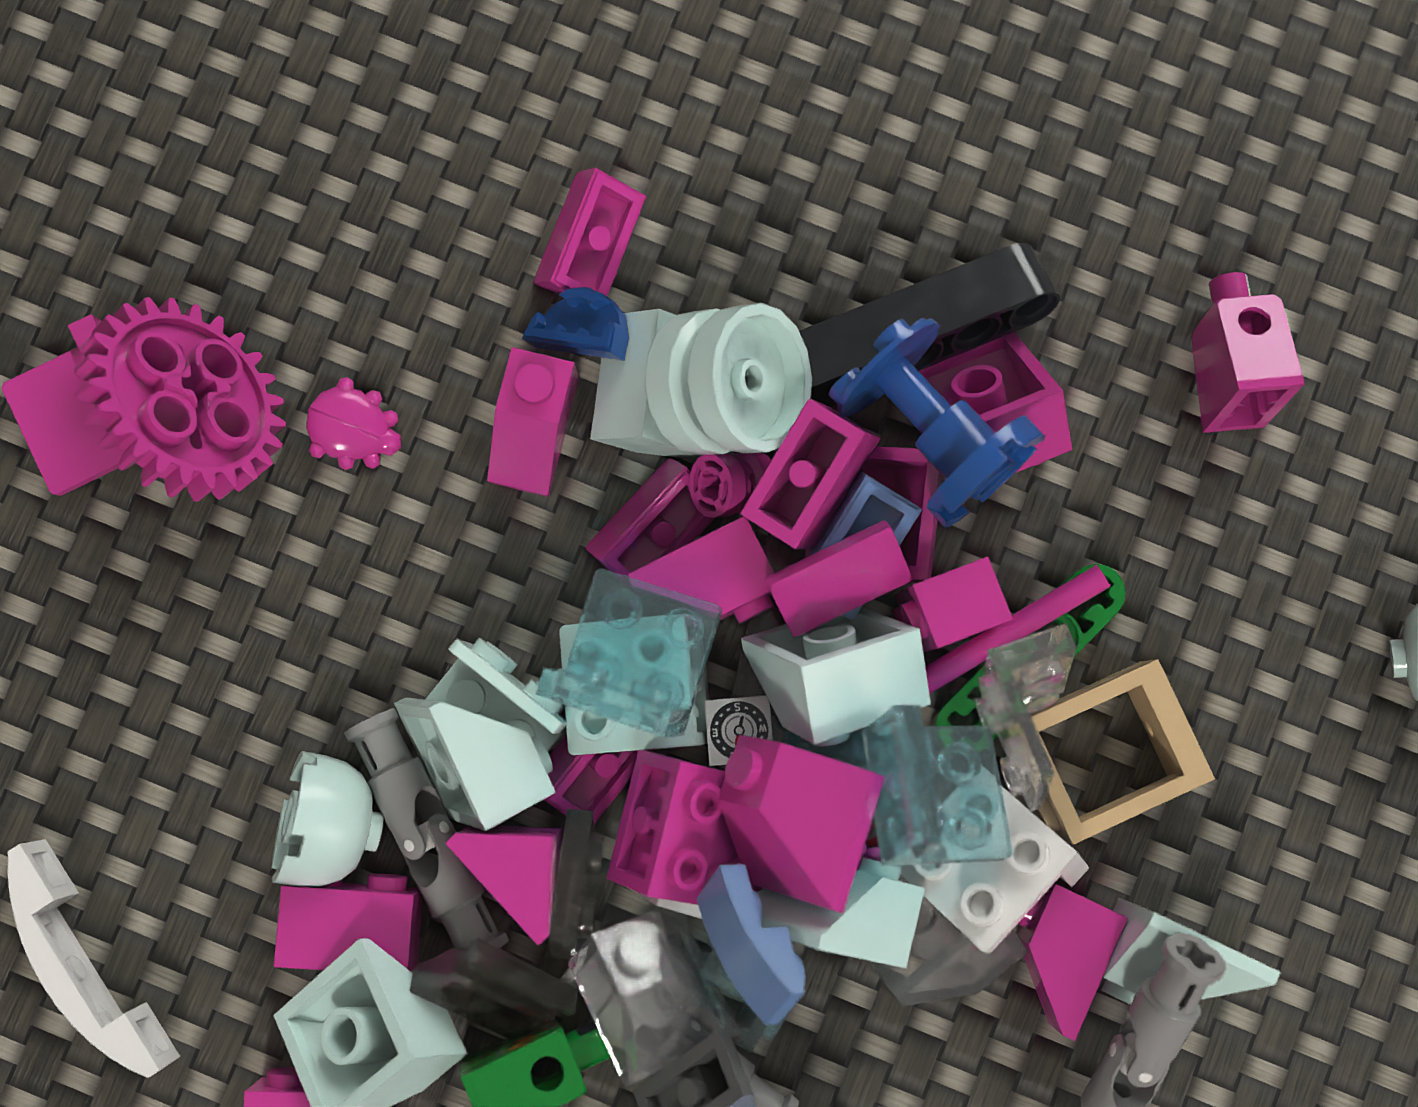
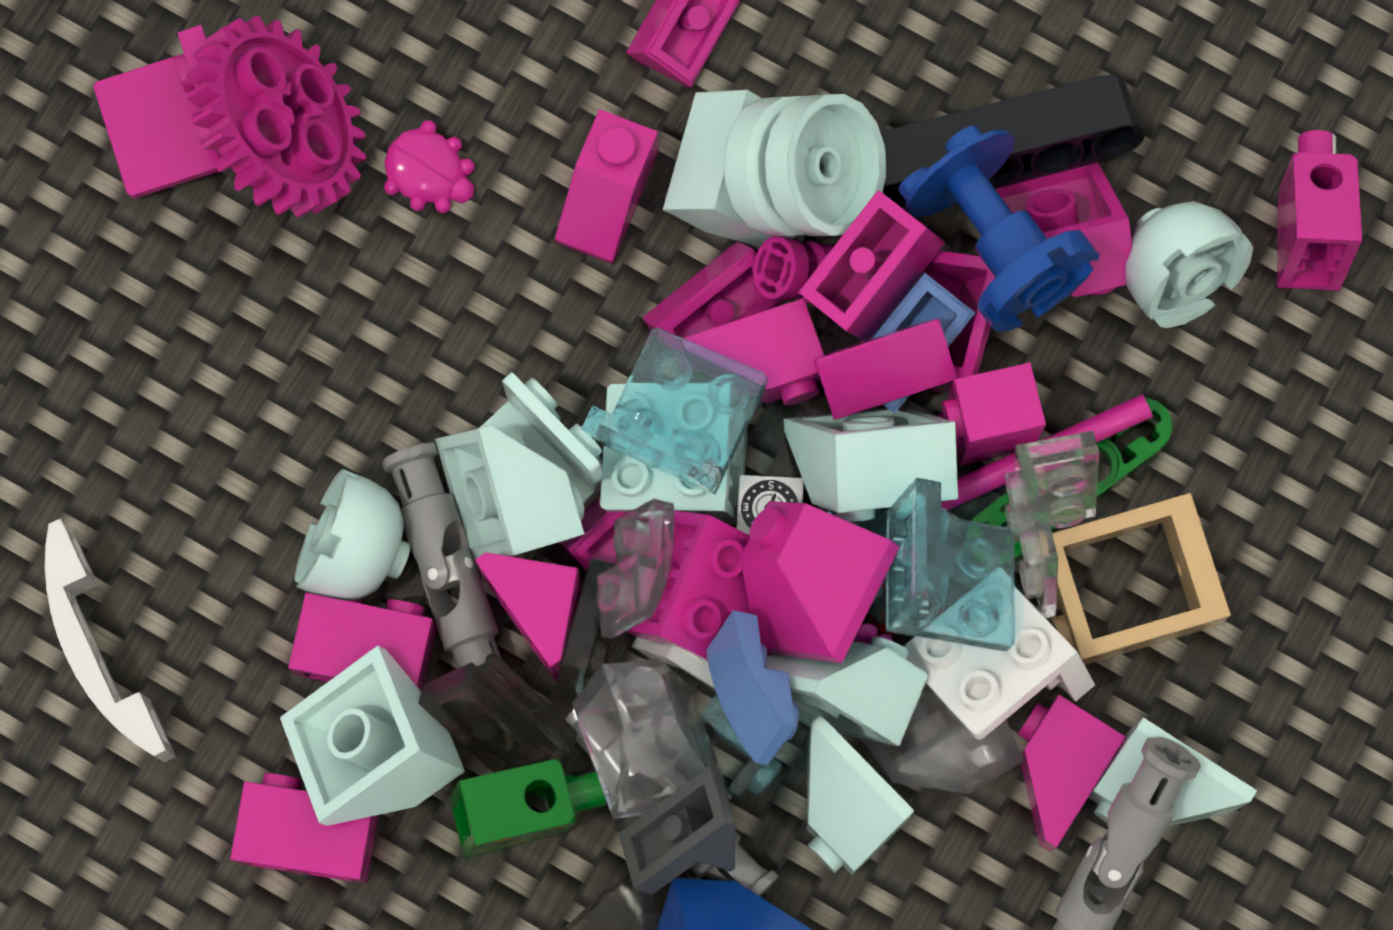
camera: 15 degrees right, 5 degrees down
blue tile [522,287,629,361] -> none
none -> clear slope [597,498,674,639]
none -> light aqua slope [807,715,914,876]
none -> light aqua cylinder [1125,201,1253,328]

